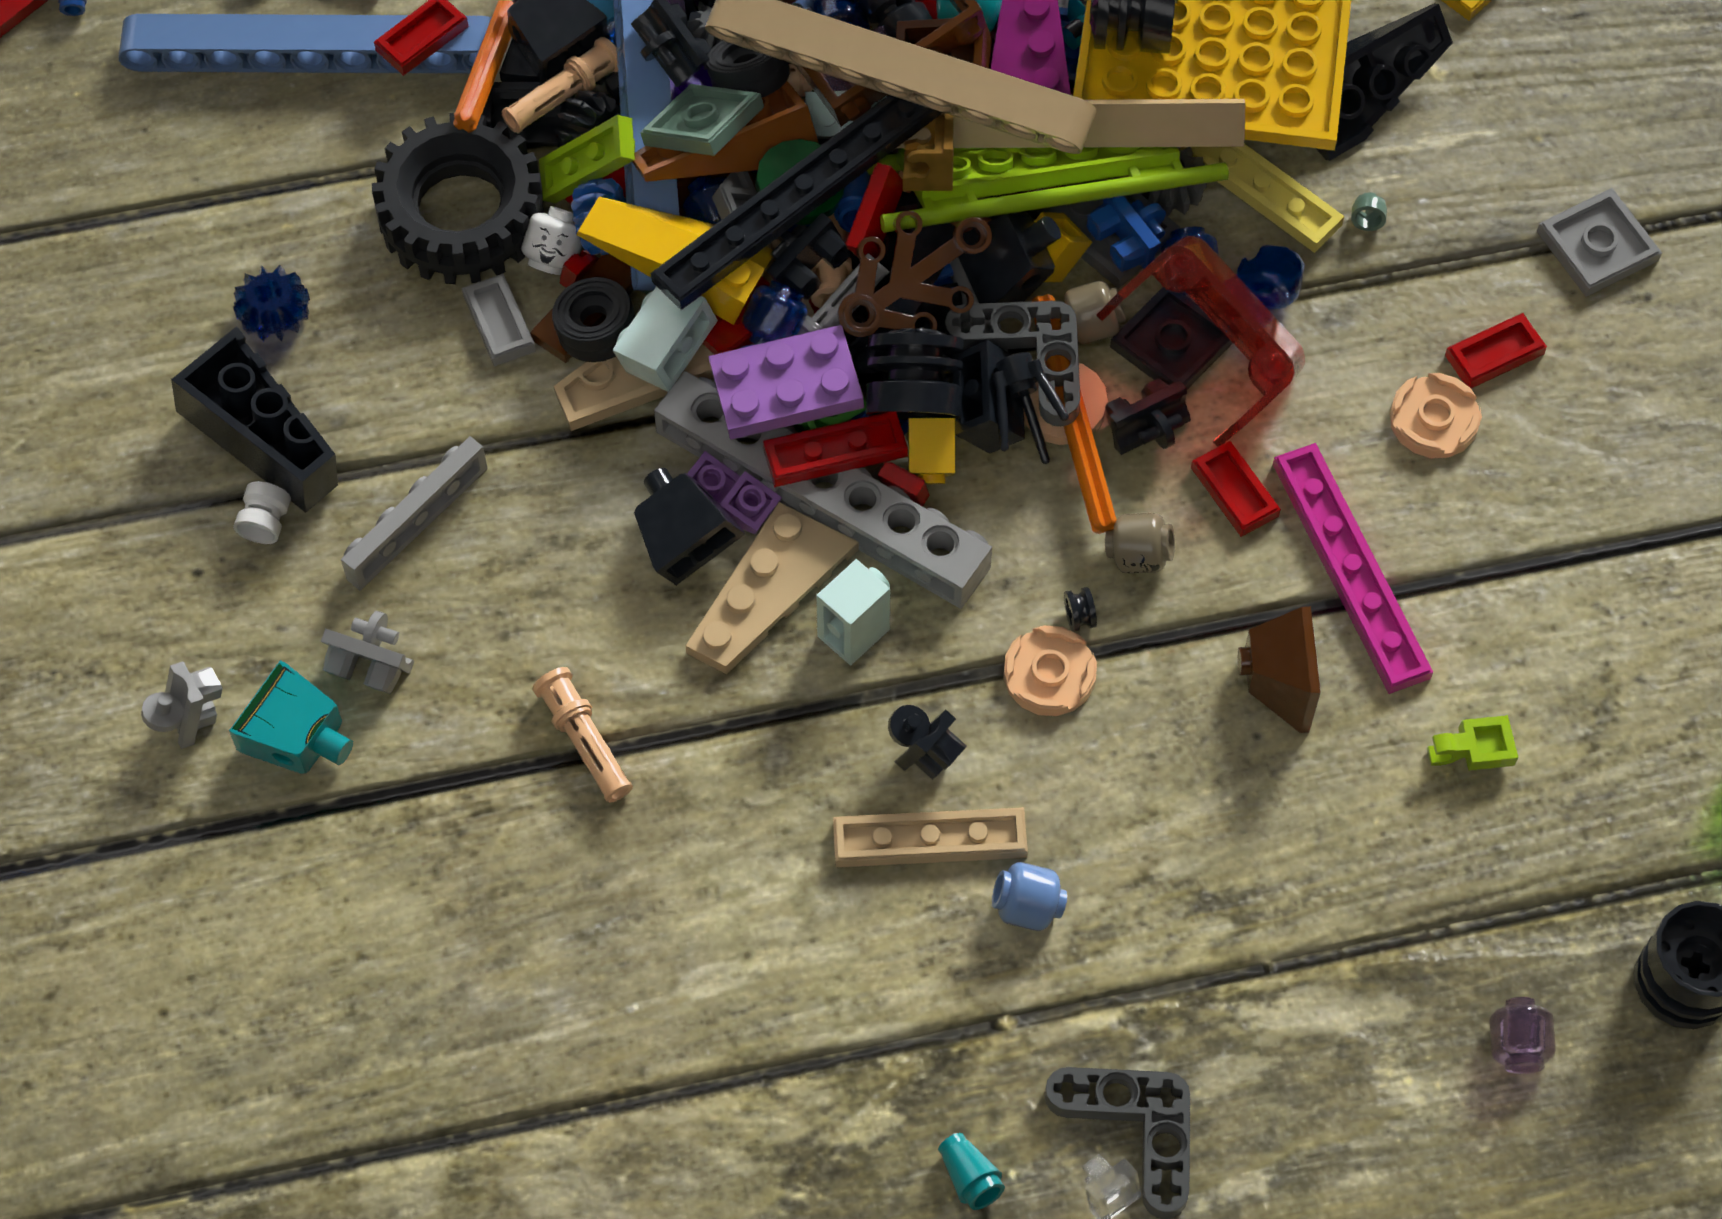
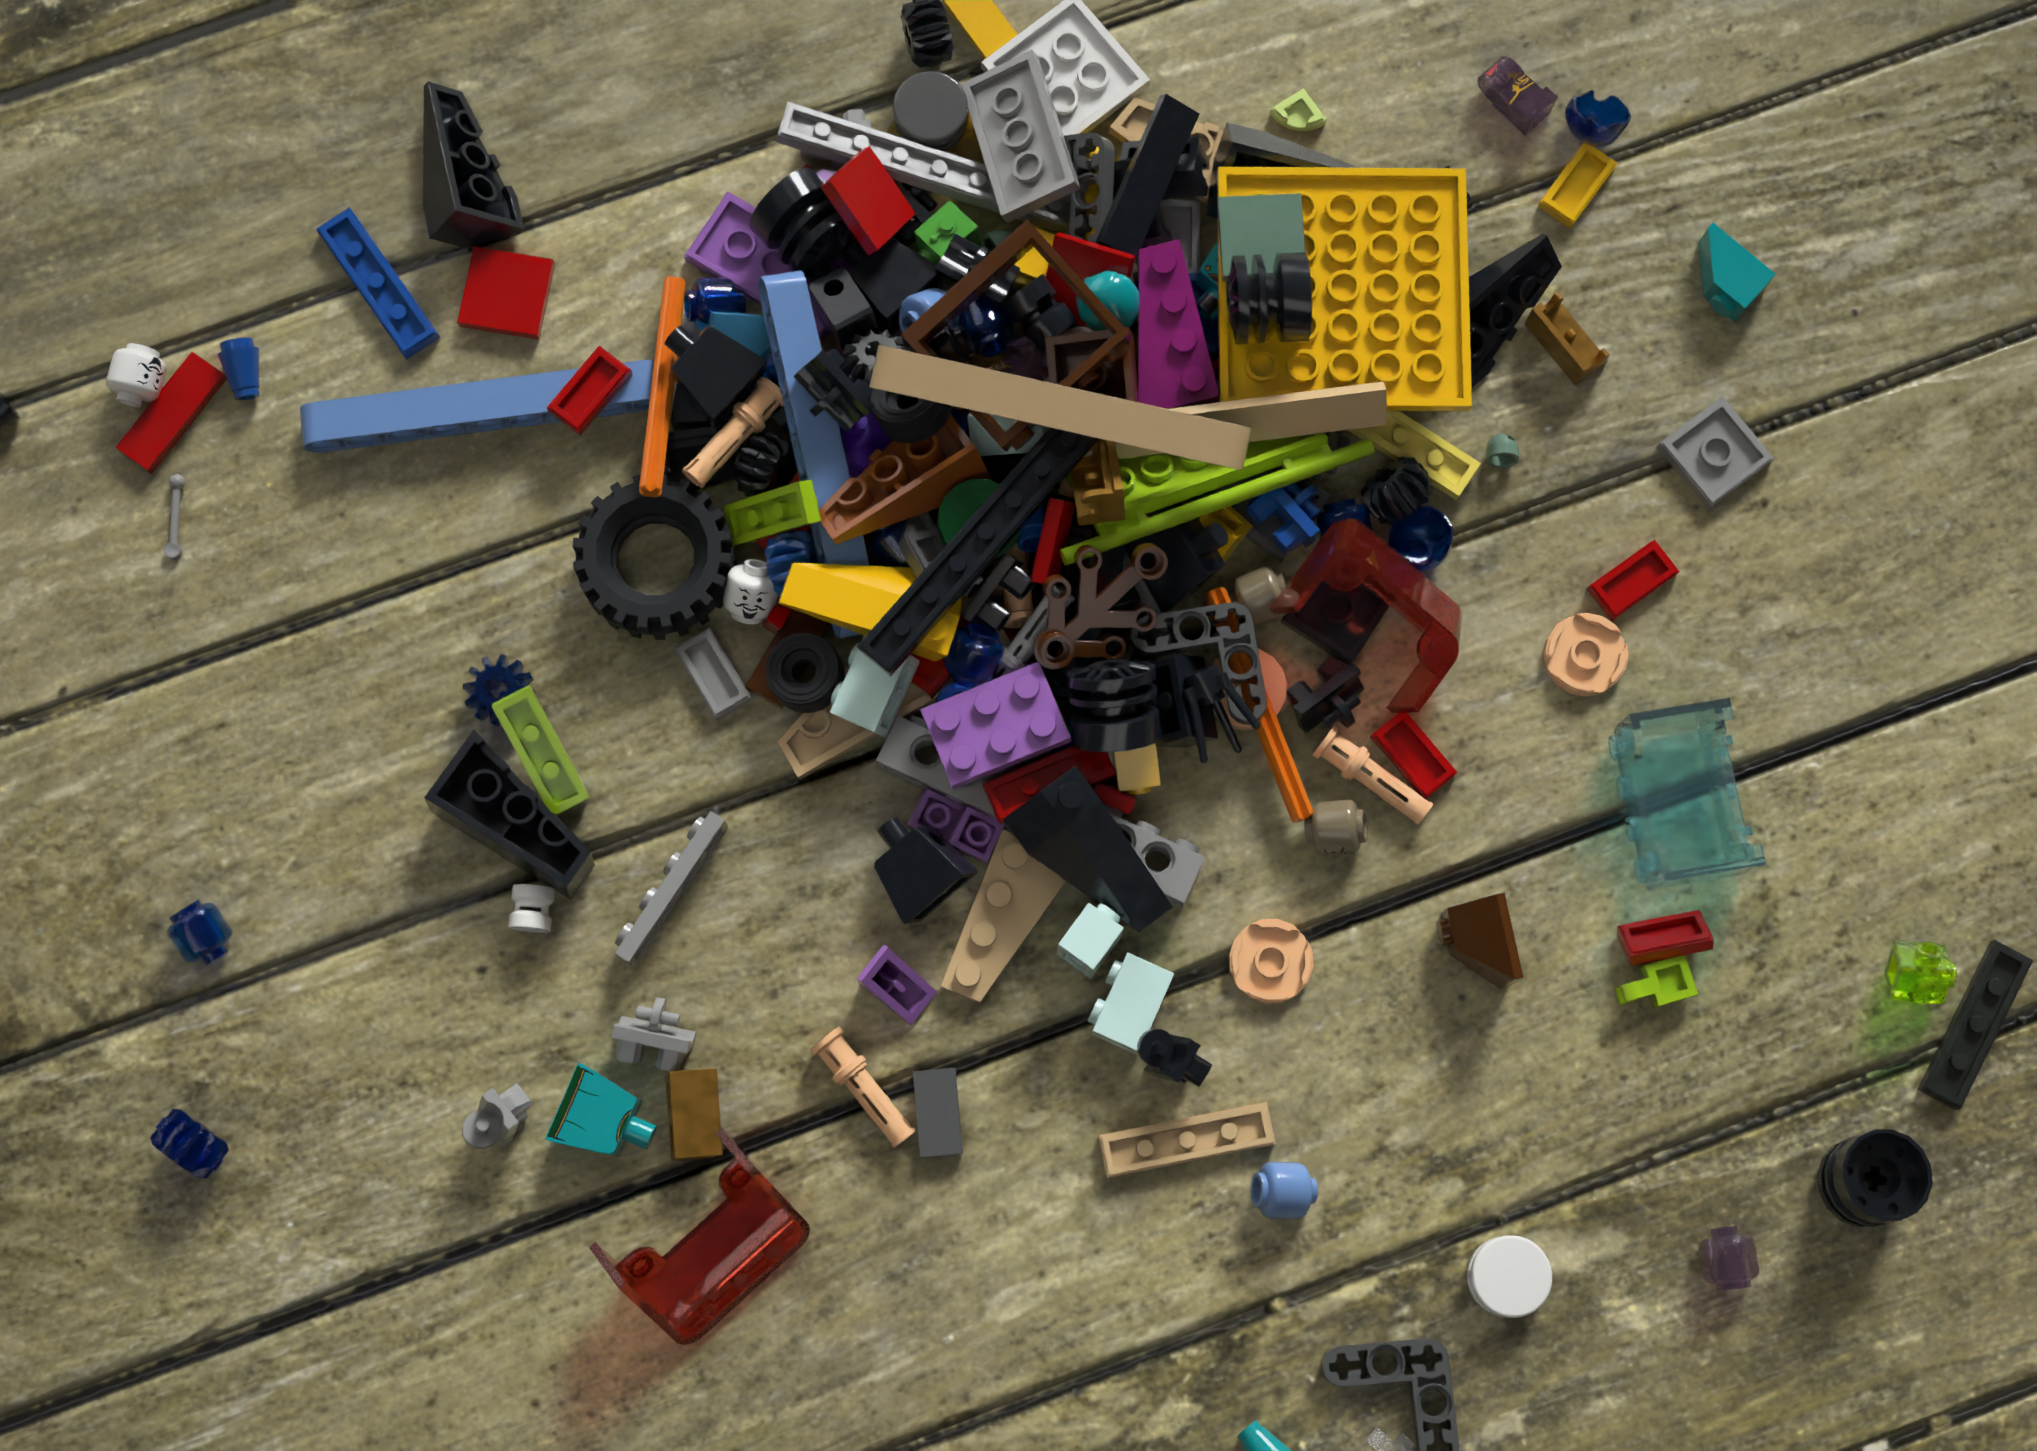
camera: 10 degrees left, 15 degrees up
sand green tile [640,84,764,156] -> none
black bush [1064,587,1097,632] -> none
dark pink tile [1273,443,1433,694] -> none
none -> lime plate [492,685,590,815]
none -> clear red windscreen [589,1128,810,1345]
none -> pearl gold hinge [665,1068,723,1161]
none -> medium lavender slope [857,945,937,1025]
none -> dark grey tile [913,1068,963,1158]
none -> black wedge [1003,766,1173,933]
none -> light aqua brick [1088,952,1174,1055]
none -> light nougat pin [1312,725,1433,825]
none -> black gear [1360,457,1434,525]
none -> white head [1467,1236,1552,1318]
none -> pearl gold hinge [1524,292,1610,385]
none -> clear light blue windscreen [1608,698,1766,890]
none -> red tile [1617,910,1714,966]
none -> teal slope [1698,223,1776,322]

